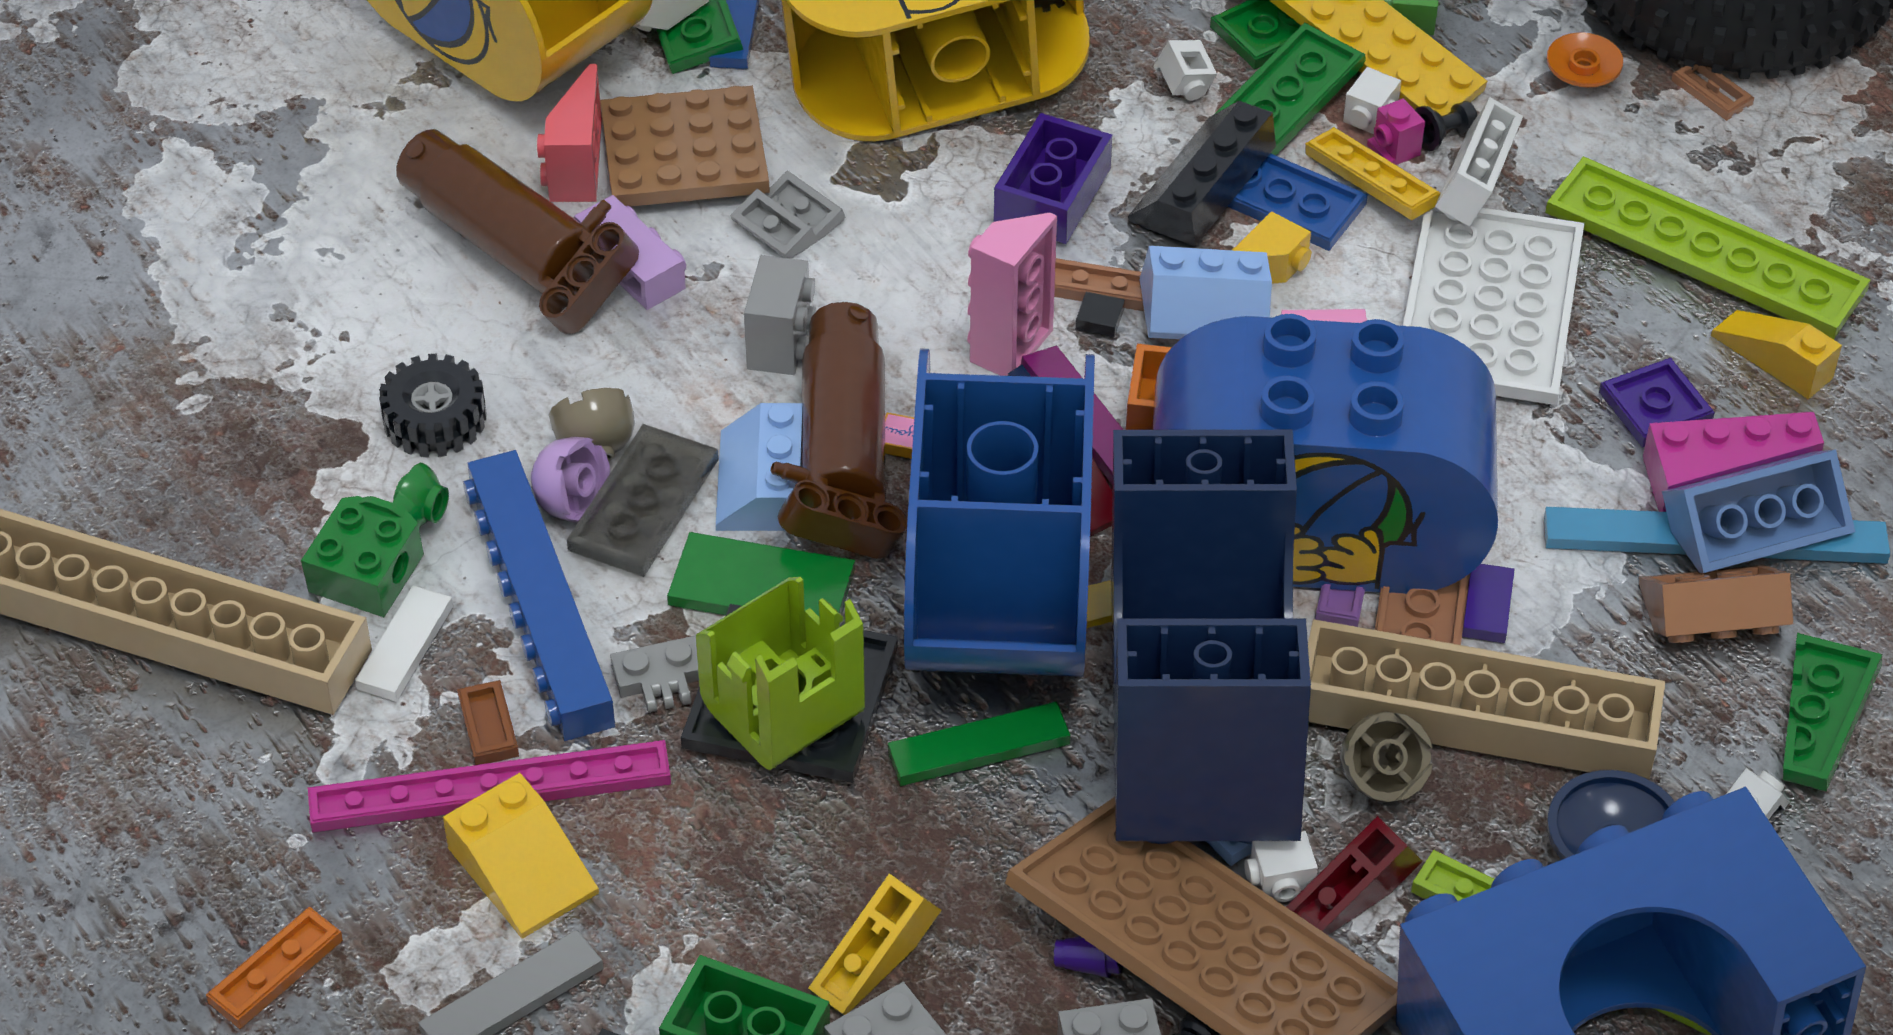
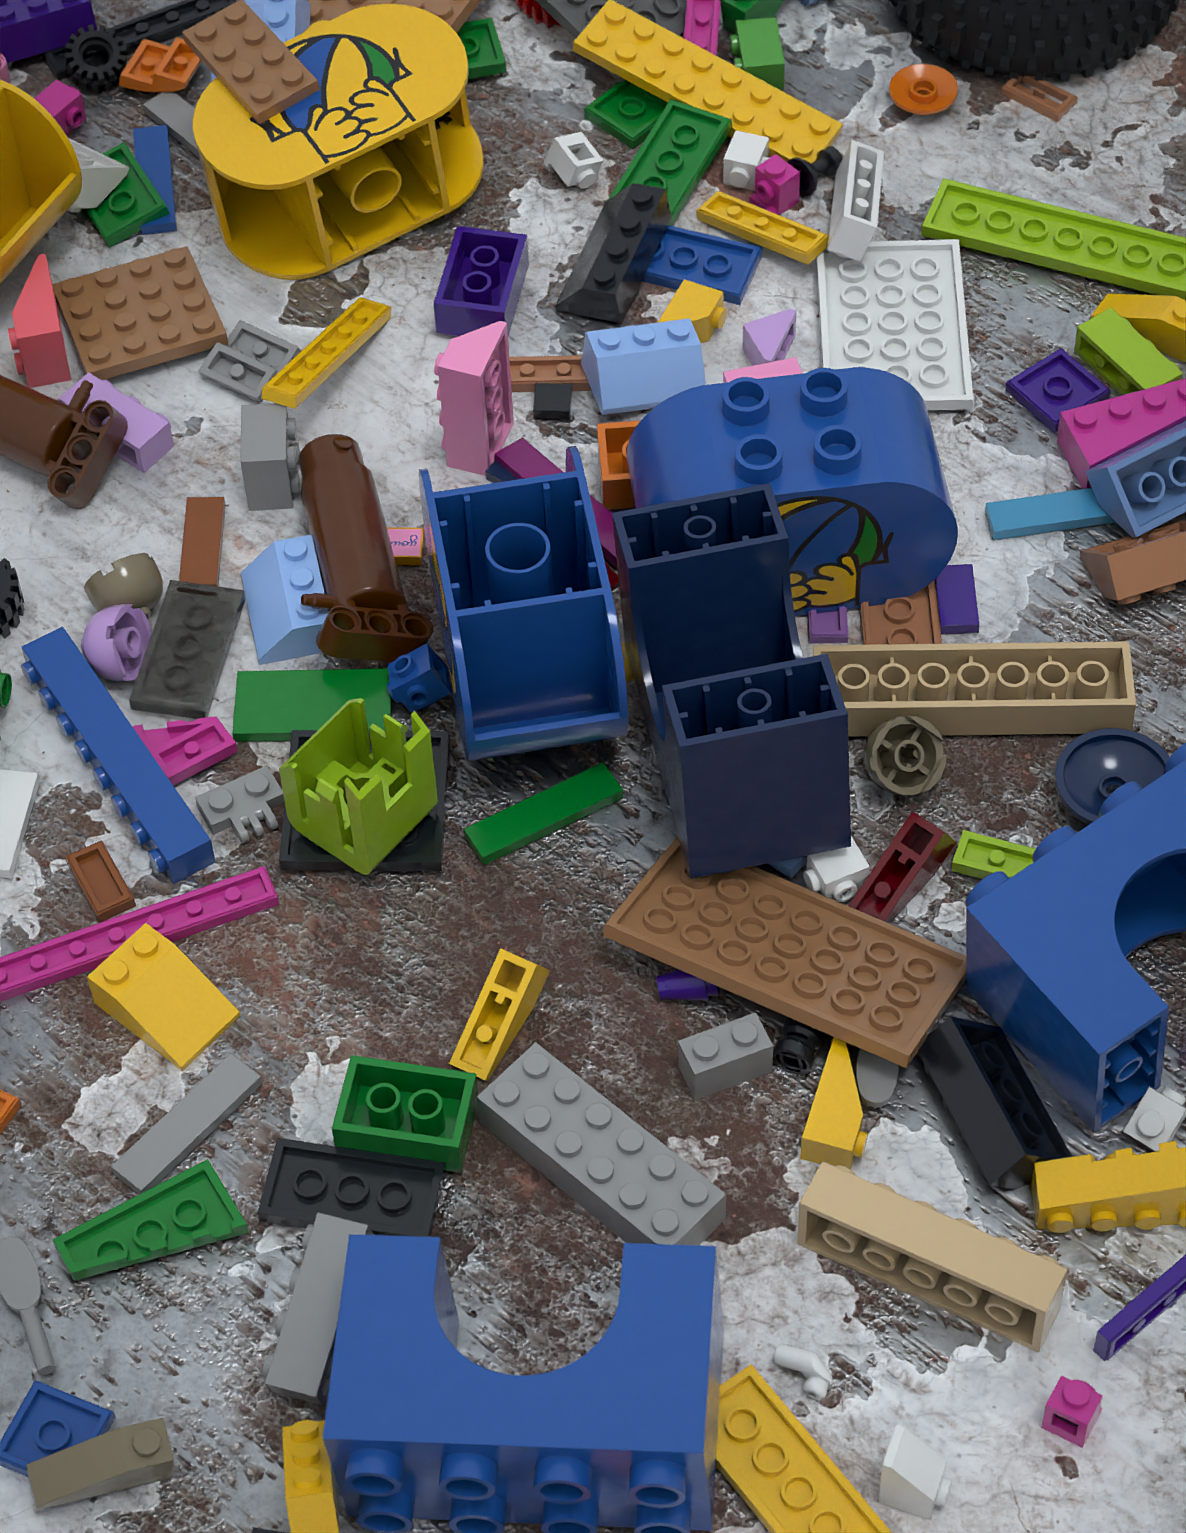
camera: 10 degrees left, 5 degrees up
none -> dark pink wing [133,716,238,786]
none -> dark orange tile [178,497,226,593]
none -> yellow tile [261,297,392,409]
none -> blue brick [387,644,452,713]
none -> lavender slope [743,309,796,365]
none -> lime brick [1074,308,1183,396]

